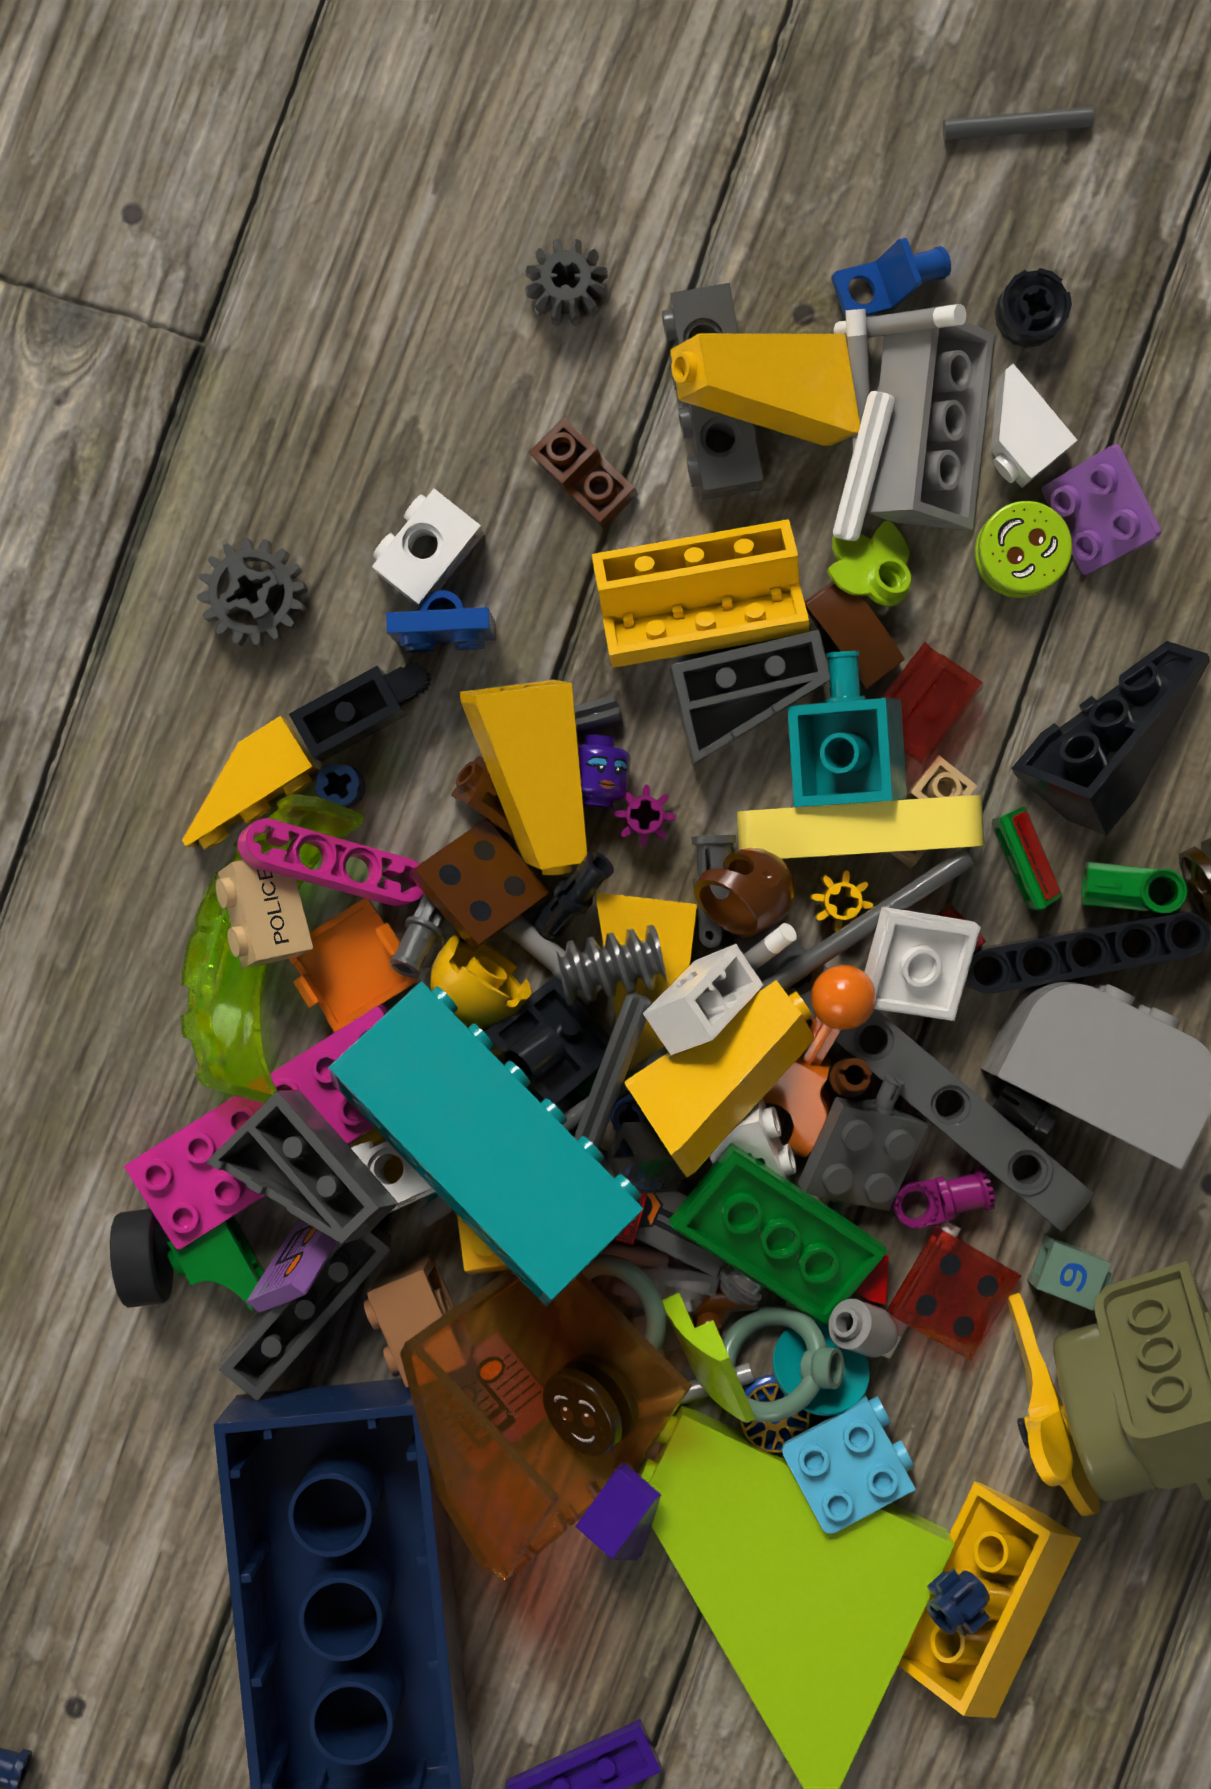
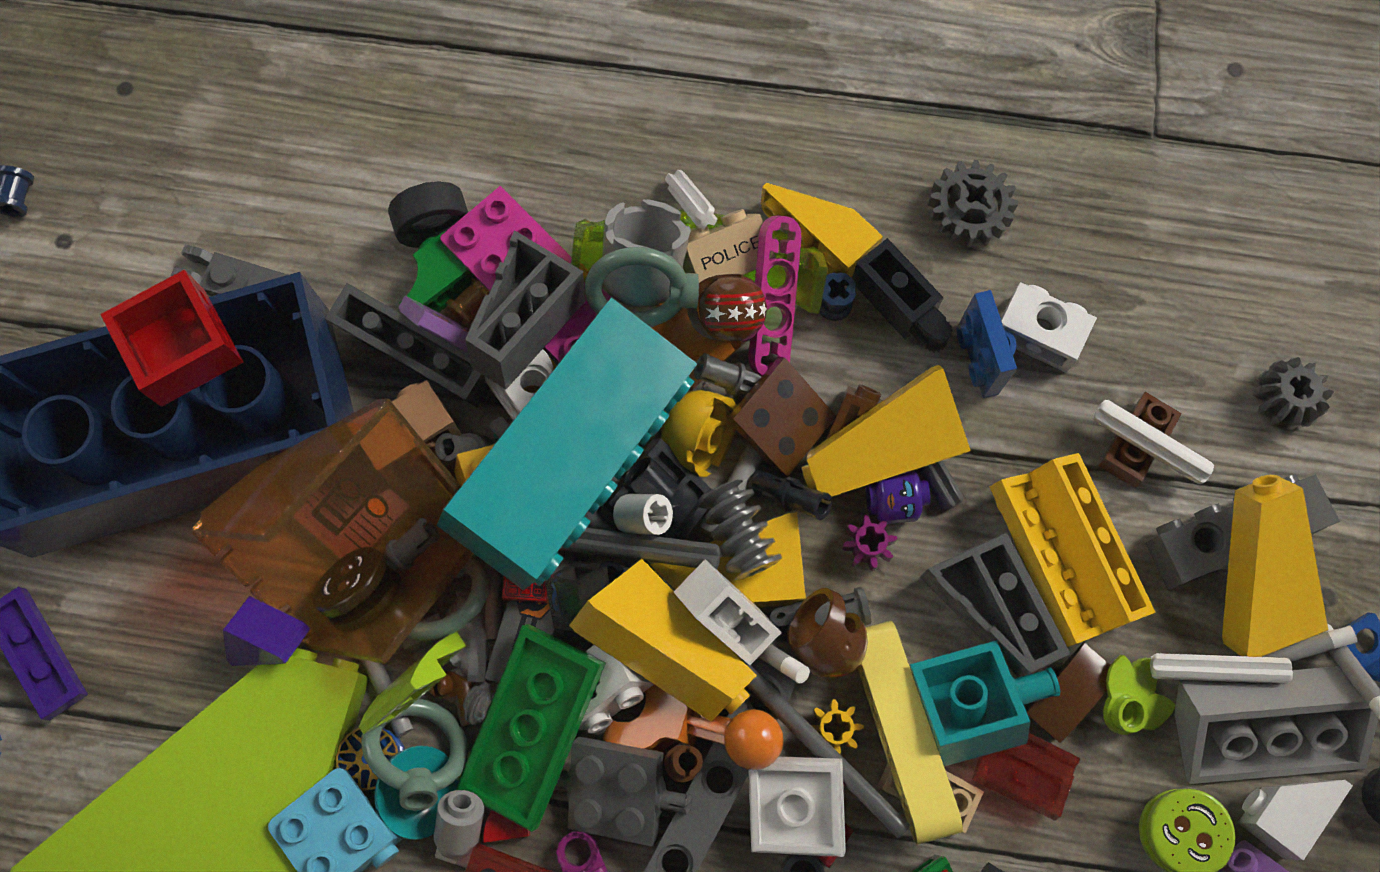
camera: 85 degrees right, 15 degrees down
none -> red piece [100,269,243,407]
none -> dark grey hinge [171,244,288,296]
none -> dark grey pin [383,518,440,572]
none -> dark grey pin [435,433,495,462]
none -> clear orange bush [445,276,490,329]
none -> sand green piece [585,247,699,327]
none -> light grey cylinder [602,199,691,308]
none -> white gear [613,494,673,535]
none -> white axle [665,170,718,230]
none -> reddish brown helmet [687,274,767,342]
none -> white axle [1093,400,1214,484]

